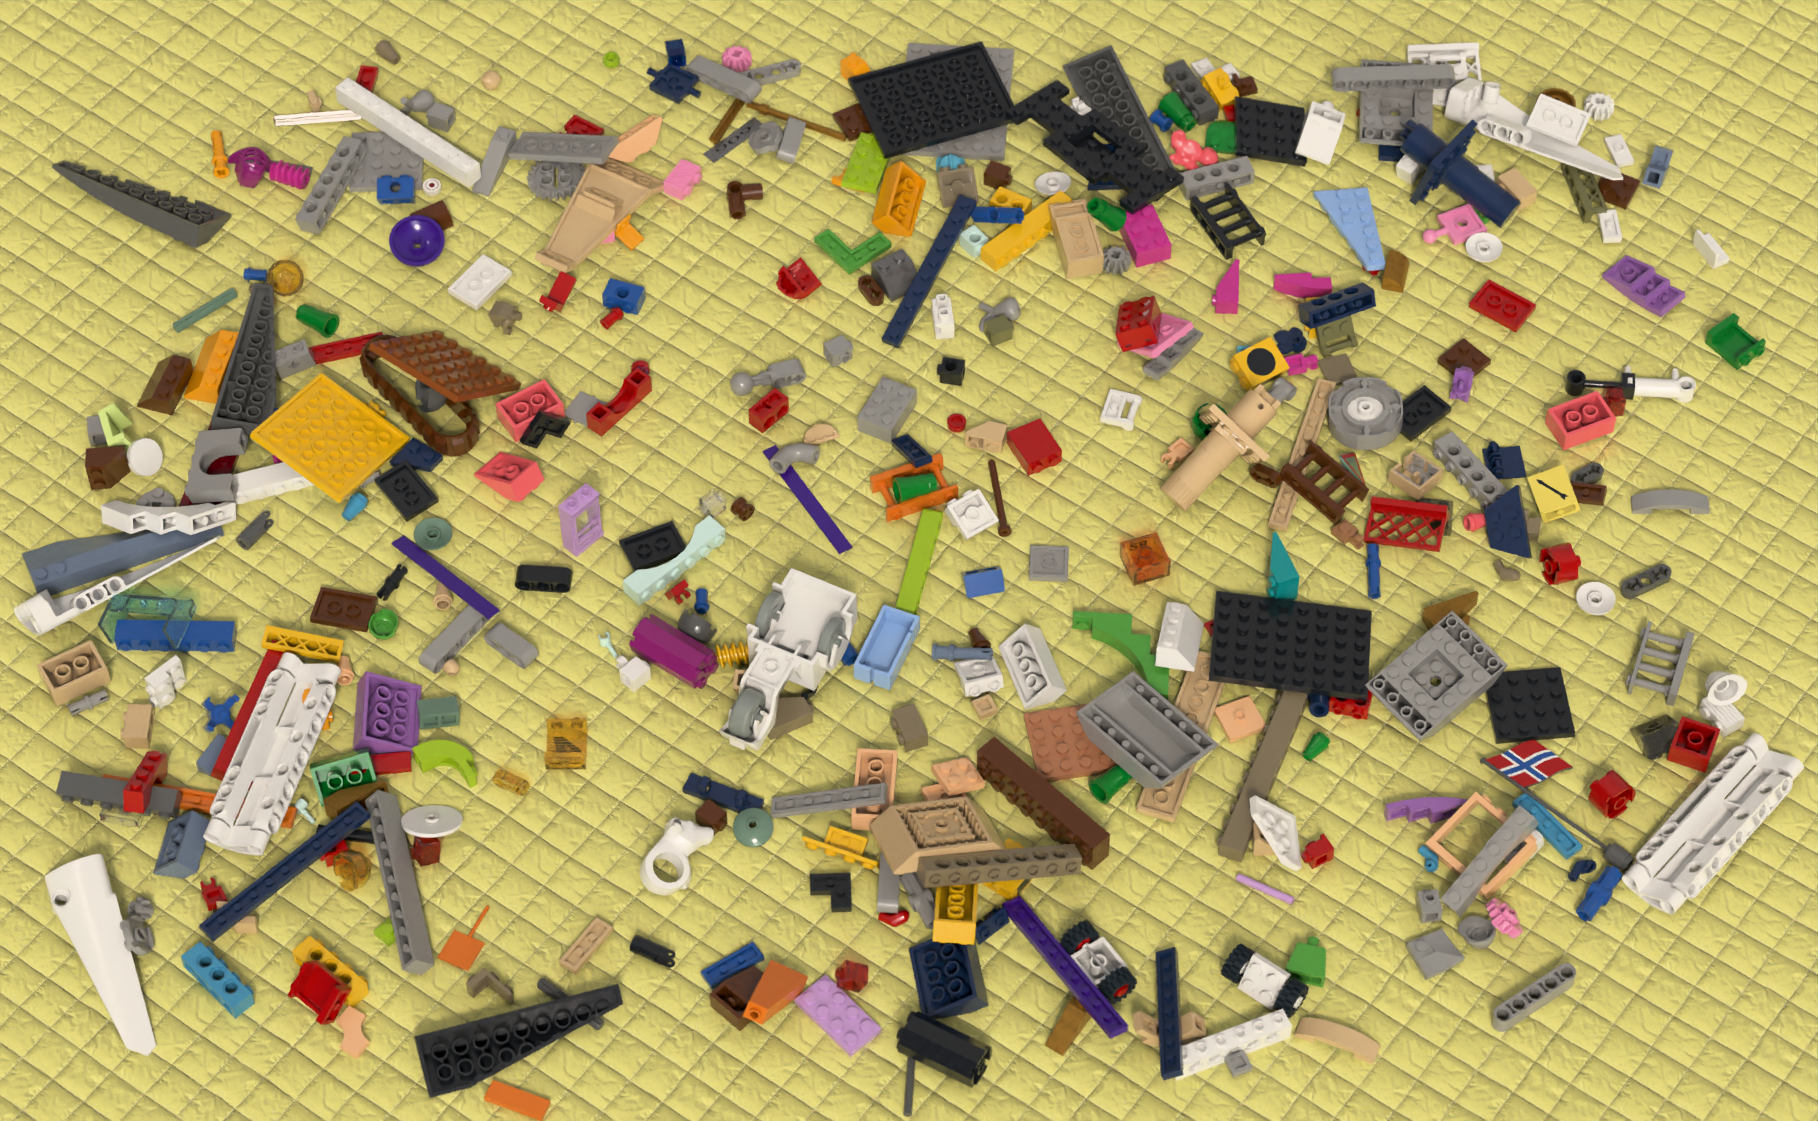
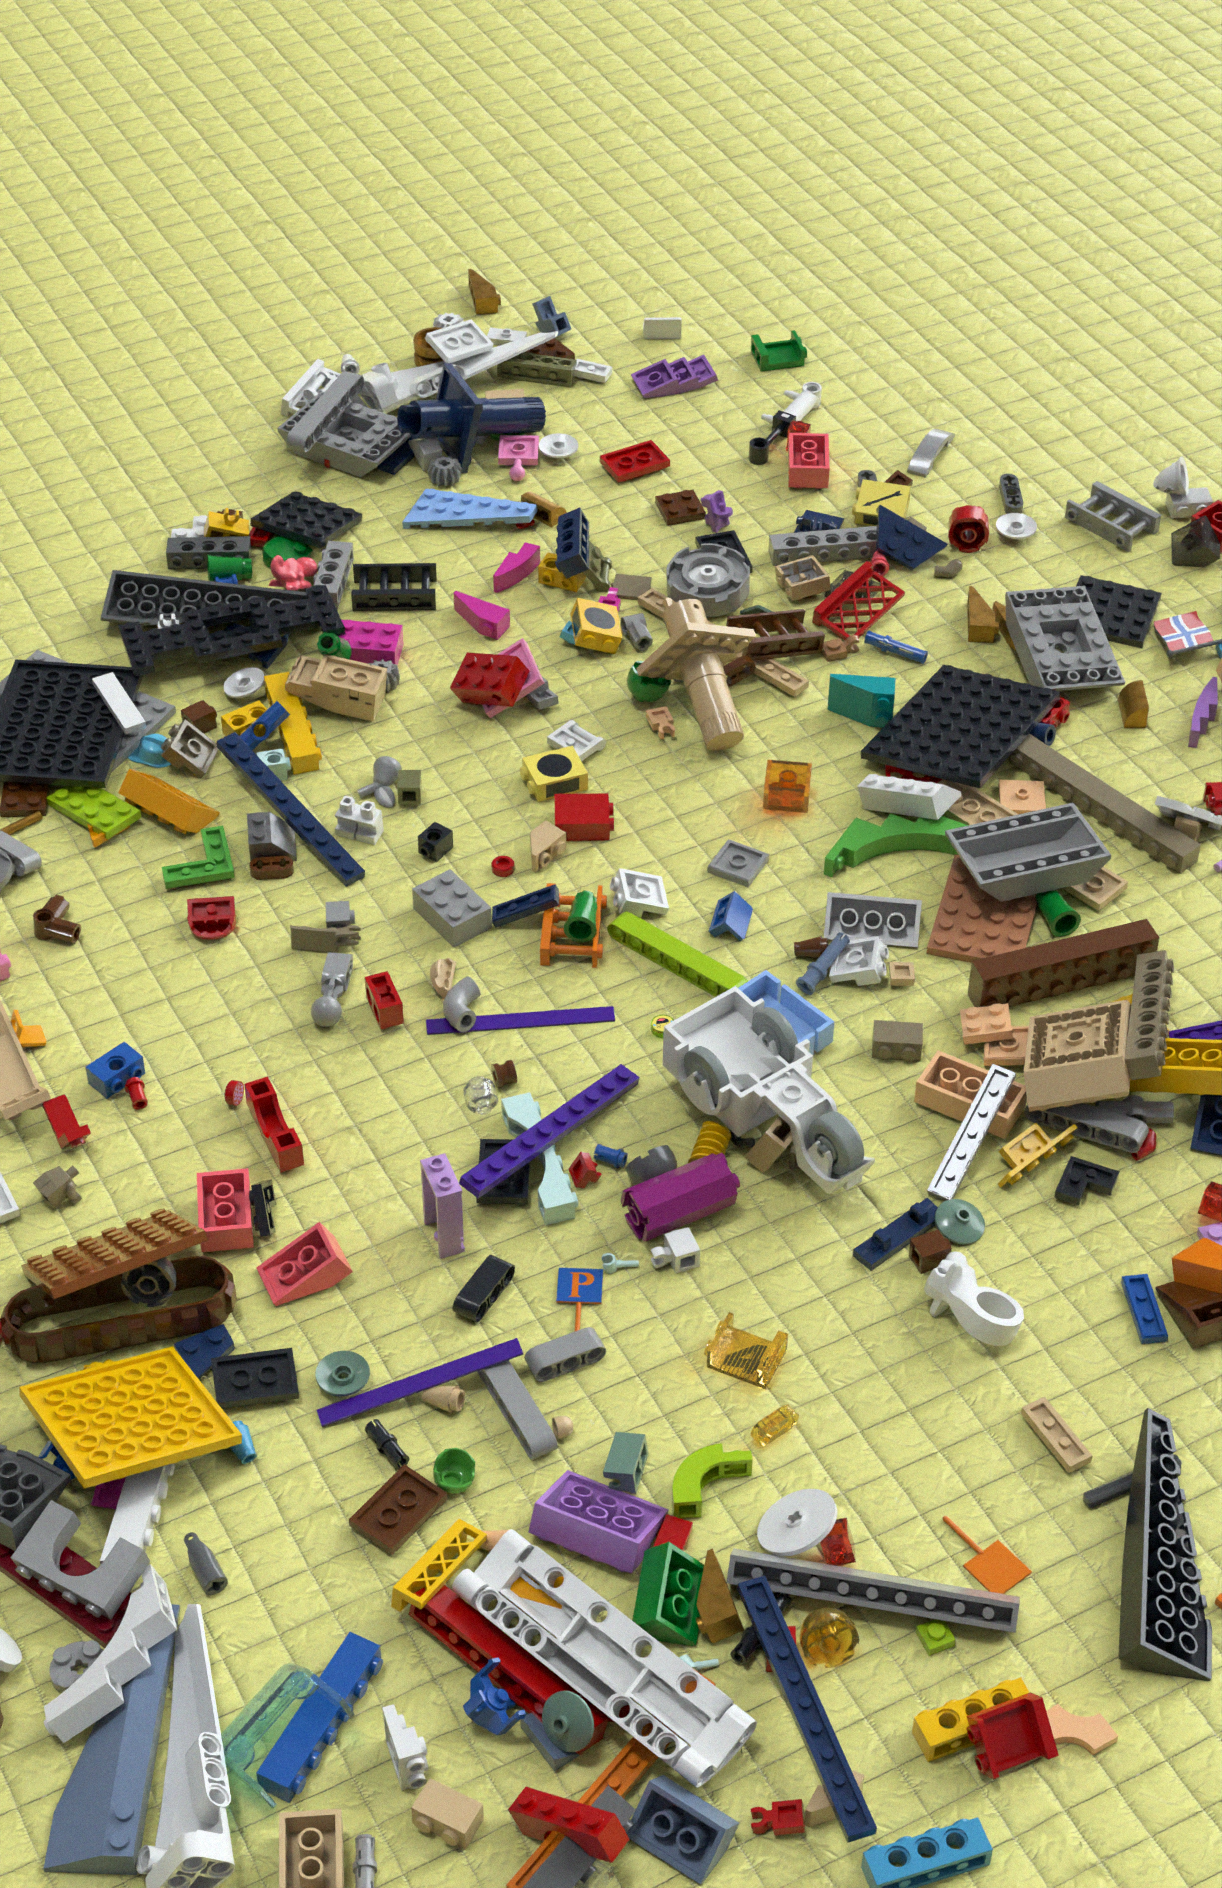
camera: 65 degrees left, 10 degrees down
dark tan bracket [466,968,514,1005] -> none
light grey piece [564,391,607,427] -> none
black piece [629,935,676,968] -> none
reddish brown bar [988,459,1012,537] -> none
dark blue plate [1273,327,1307,354] -> none
white slope [1295,101,1346,165] -> none
green cone [1302,732,1330,762] -> none
none -> white tile [92,672,146,734]
none -> dark tan arm [290,925,361,952]
none -> white cone [341,354,360,374]
none -> light grey gear [428,456,462,487]
none -> dark purple plate [459,1064,640,1198]
none -> pearl gold slope [468,269,501,315]
none -> light yellow brick [520,746,588,802]
none -> sand green dish [542,1691,594,1752]
none -> blue piece [556,1268,603,1332]
none -> tile [651,1015,674,1038]
none -> pearl gold brick [1118,680,1149,728]

